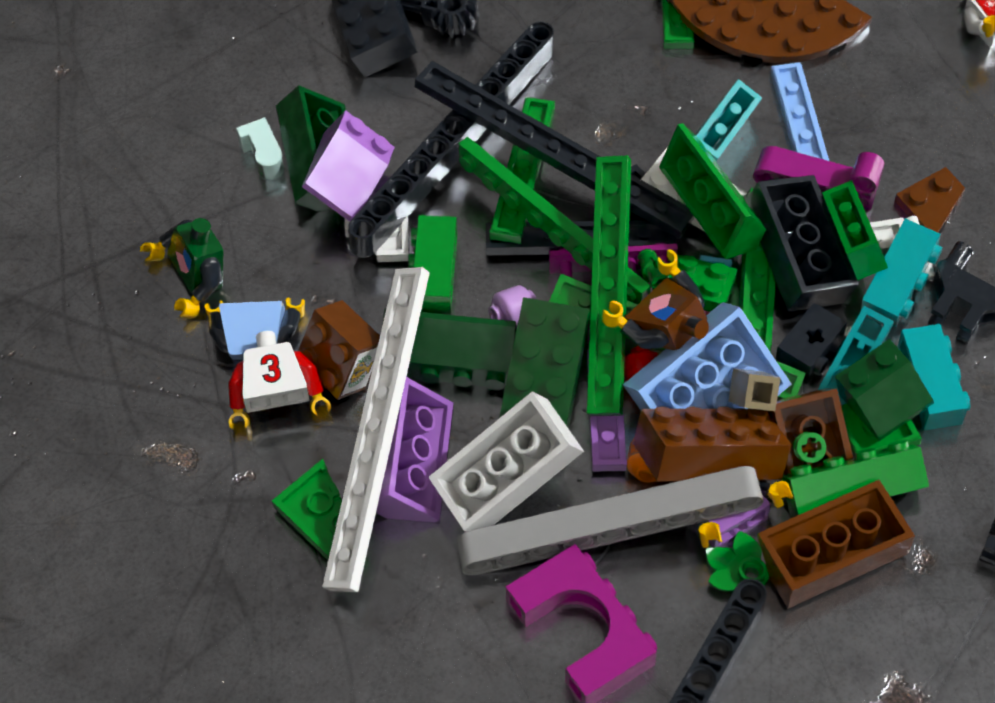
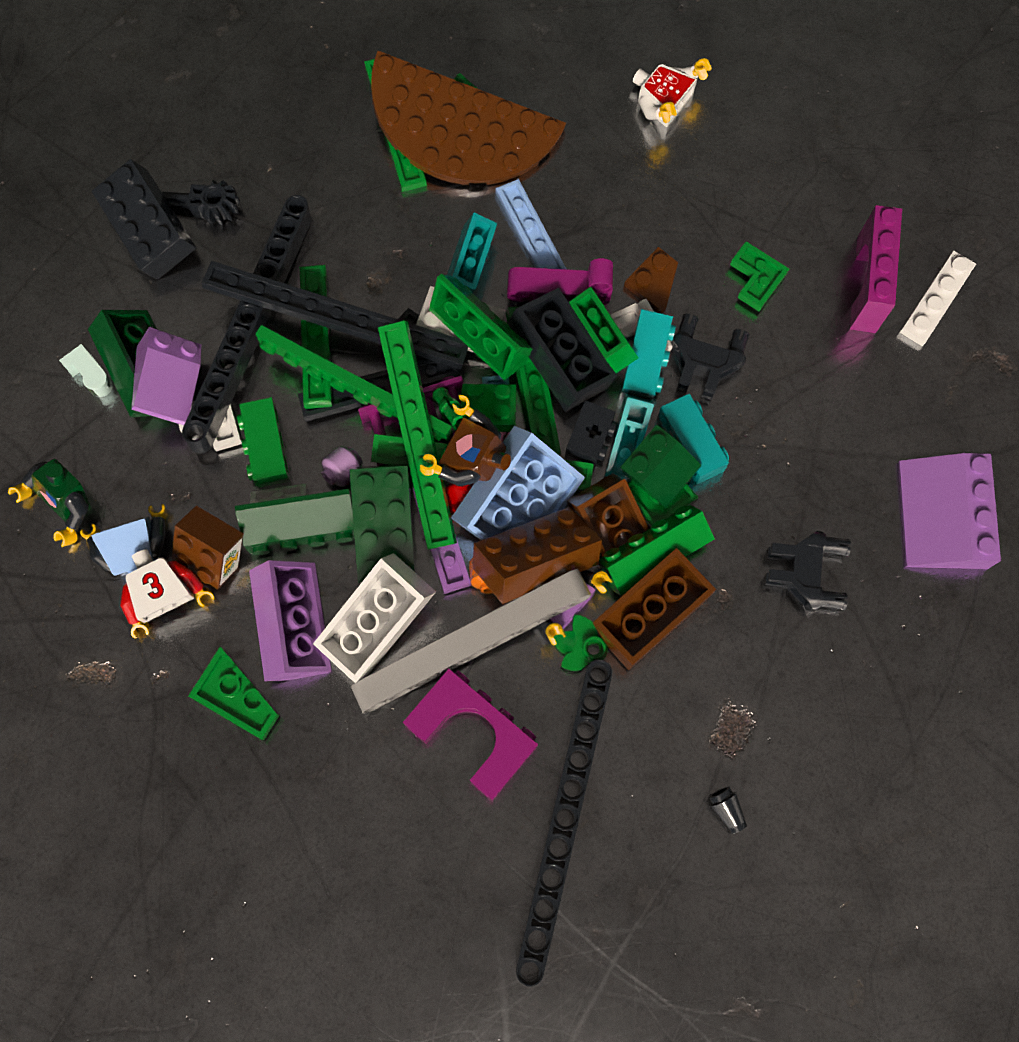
camera: 20 degrees left, 15 degrees up
white plate [322,267,429,592] -> none
dark tan brick [728,368,780,411] -> none
green bush [792,432,826,463] -> none

